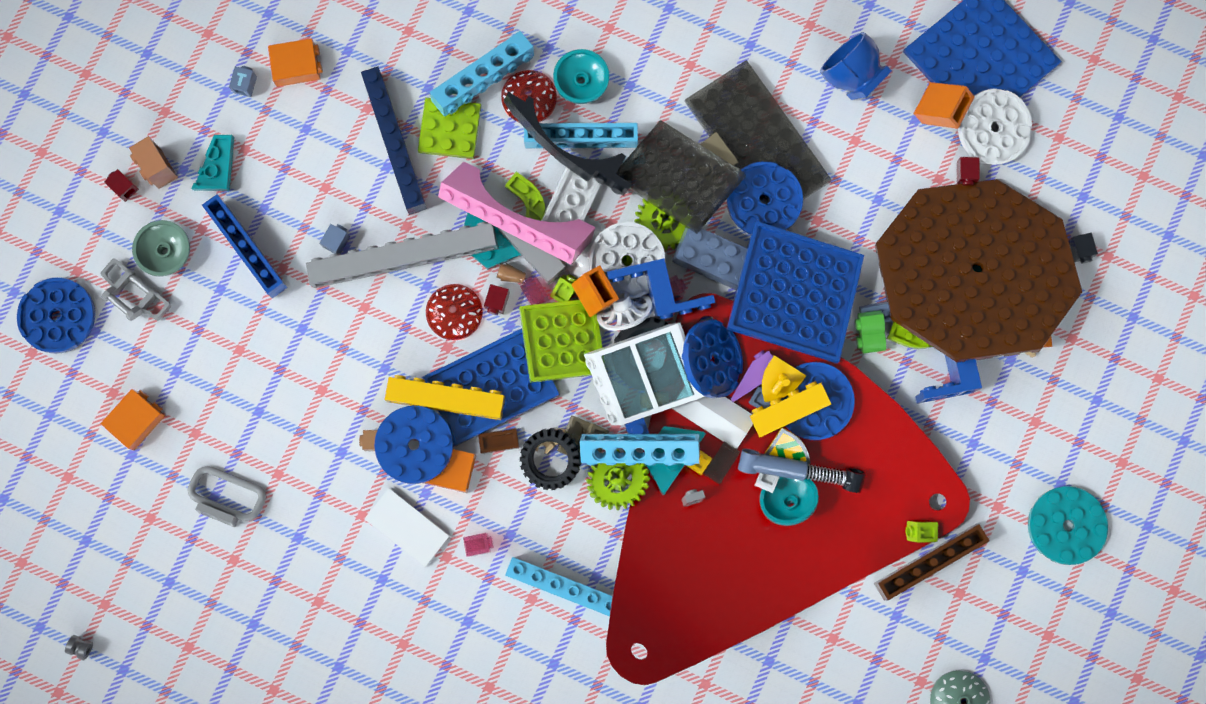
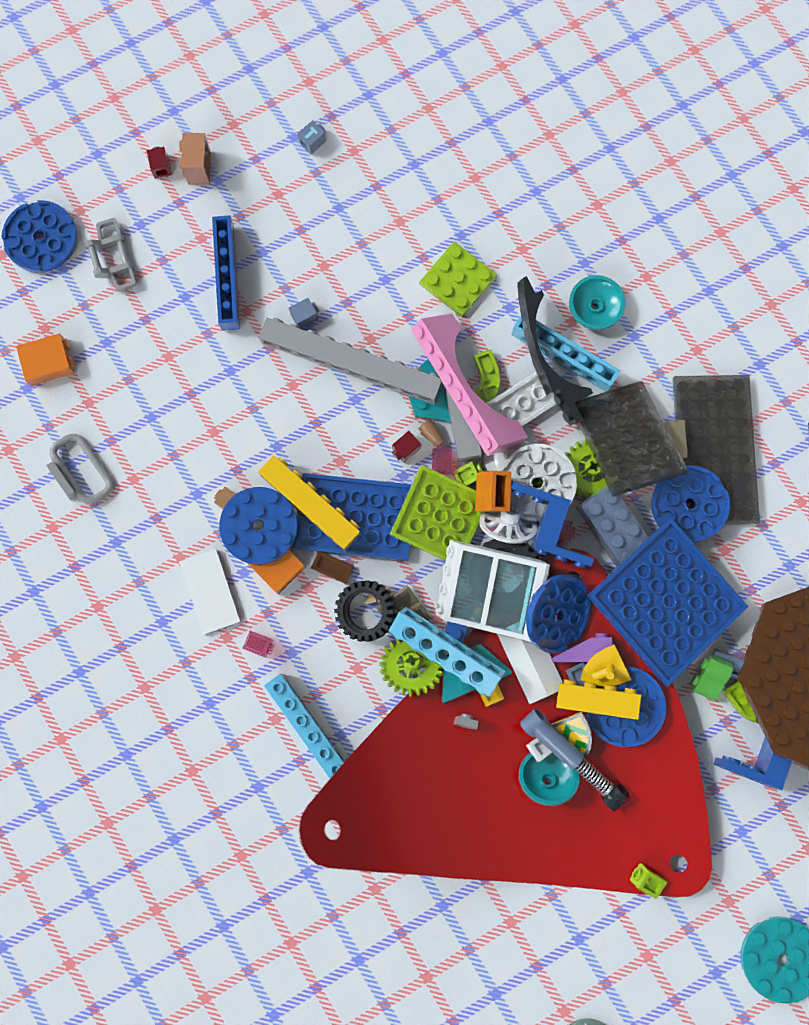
camera: 30 degrees right, 0 degrees up
sand green dish [132,220,190,277] -> none
teal wing [191,135,235,191] -> none
orange brick [268,38,323,87] -> none
dark blue brick [361,66,427,215] -> none
clear red dish [426,284,483,341] -> none
medium azure brick [430,31,534,117] -> none
clear red dish [501,70,557,123] -> none
clear smoke tile [703,441,741,485] -> none
reddish brown brick [874,524,990,601] -> none

